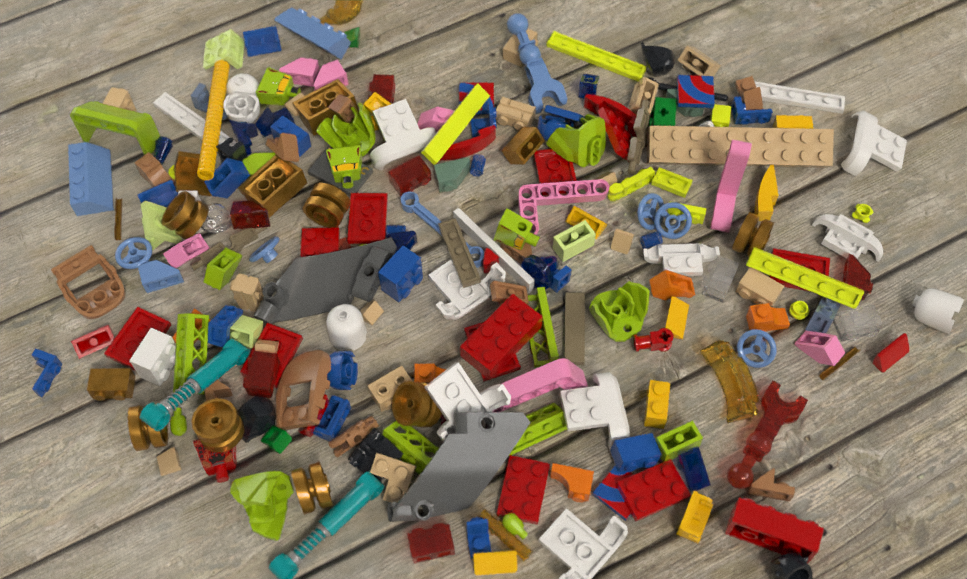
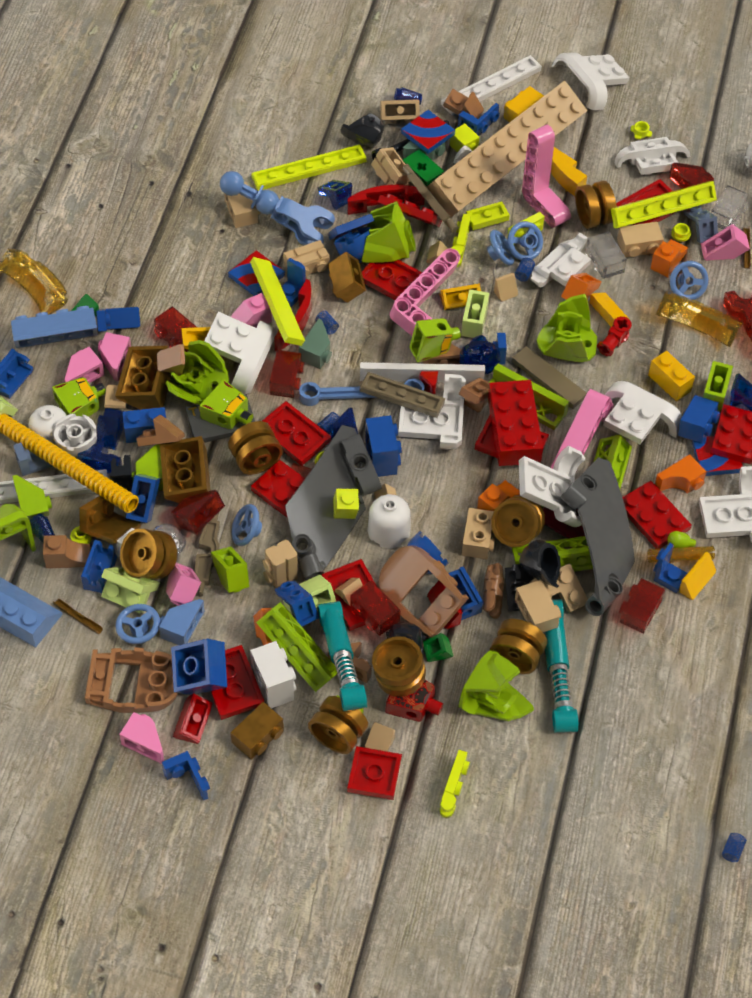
camera: 50 degrees left, 5 degrees down
none -> lime slope [12,475,52,520]
none -> blue bracket [97,307,140,331]
none -> bright pink slope [119,712,164,764]
none -> blue brick [171,638,227,695]
none -> neon yellow brick [333,489,359,519]
none -> red plate [347,746,402,800]
none -> clear blue cone [394,87,422,105]
none -> neon yellow hinge [440,750,470,818]
none -> tan brick [515,580,561,632]
none -> black helmet [519,540,561,588]

